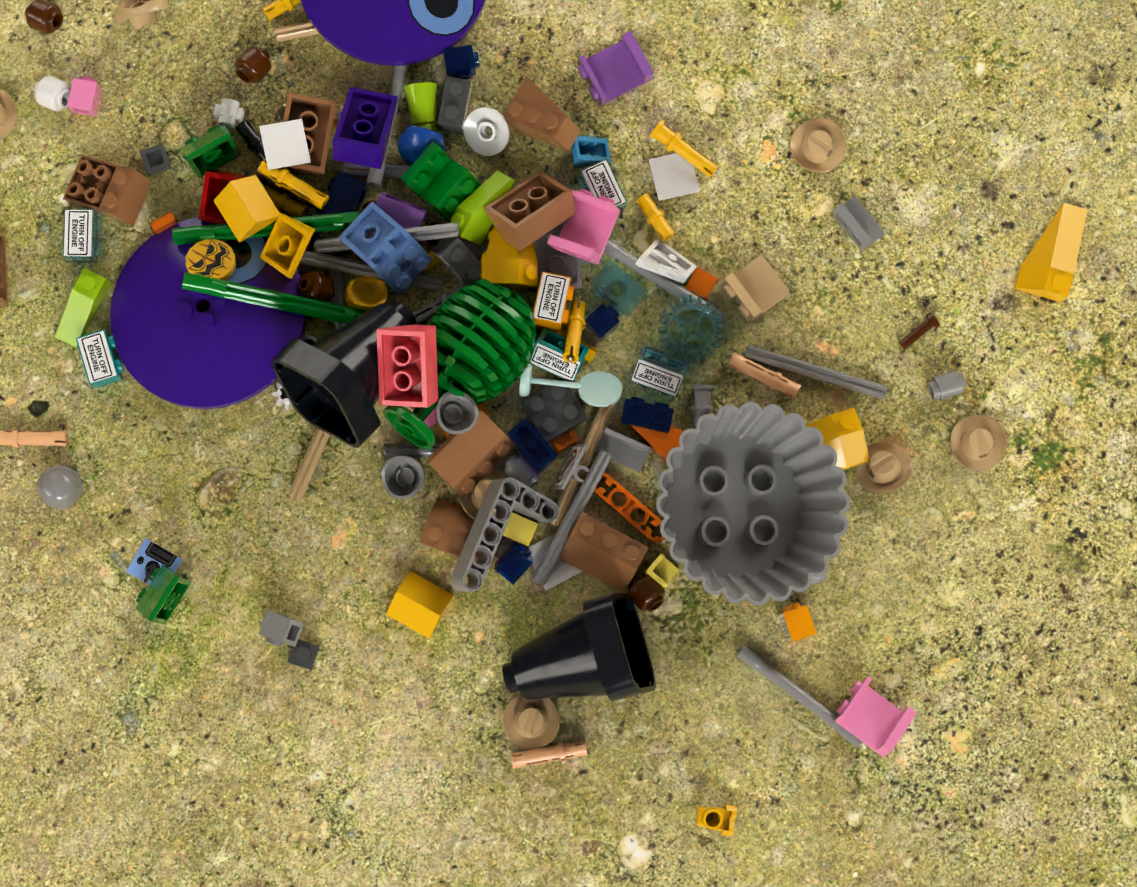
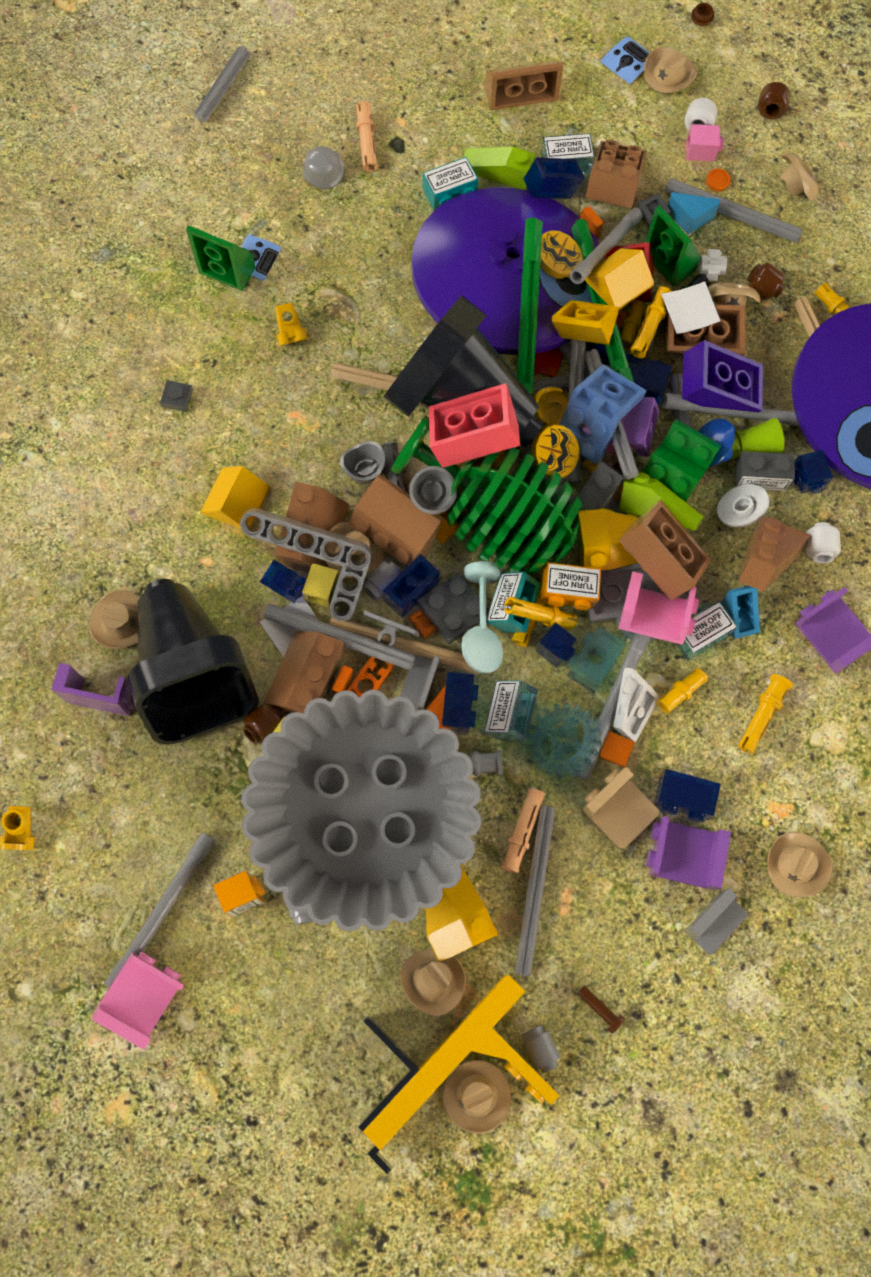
camera: 85 degrees right, 10 degrees down
light grey brick [259,610,304,647] -> none
reddish brown head [298,271,335,302] -> none
light nougat pin [511,740,588,769] -> none
white sticker [649,153,700,201] -> none
yellow wedge [1014,203,1087,302] -> none
none -> medium lavender panel [51,663,135,717]
none -> yellow plate [275,302,308,346]
none -> orange tile [332,665,354,696]
none -> yellow piece [358,974,560,1174]
none -> clear blue brick [523,157,585,199]
none -> yellow tile [531,425,579,478]
none -> light grey piece [570,207,643,284]
none -> medium lavender panel [646,816,731,891]
none -> clear blue brick [654,769,721,822]
none -> light grey axle [665,178,803,242]
none -> dark azure slope [668,192,720,235]
none -> orange piece [706,168,731,192]
none -> tan hat [708,283,760,306]
none -> white head [805,522,841,563]

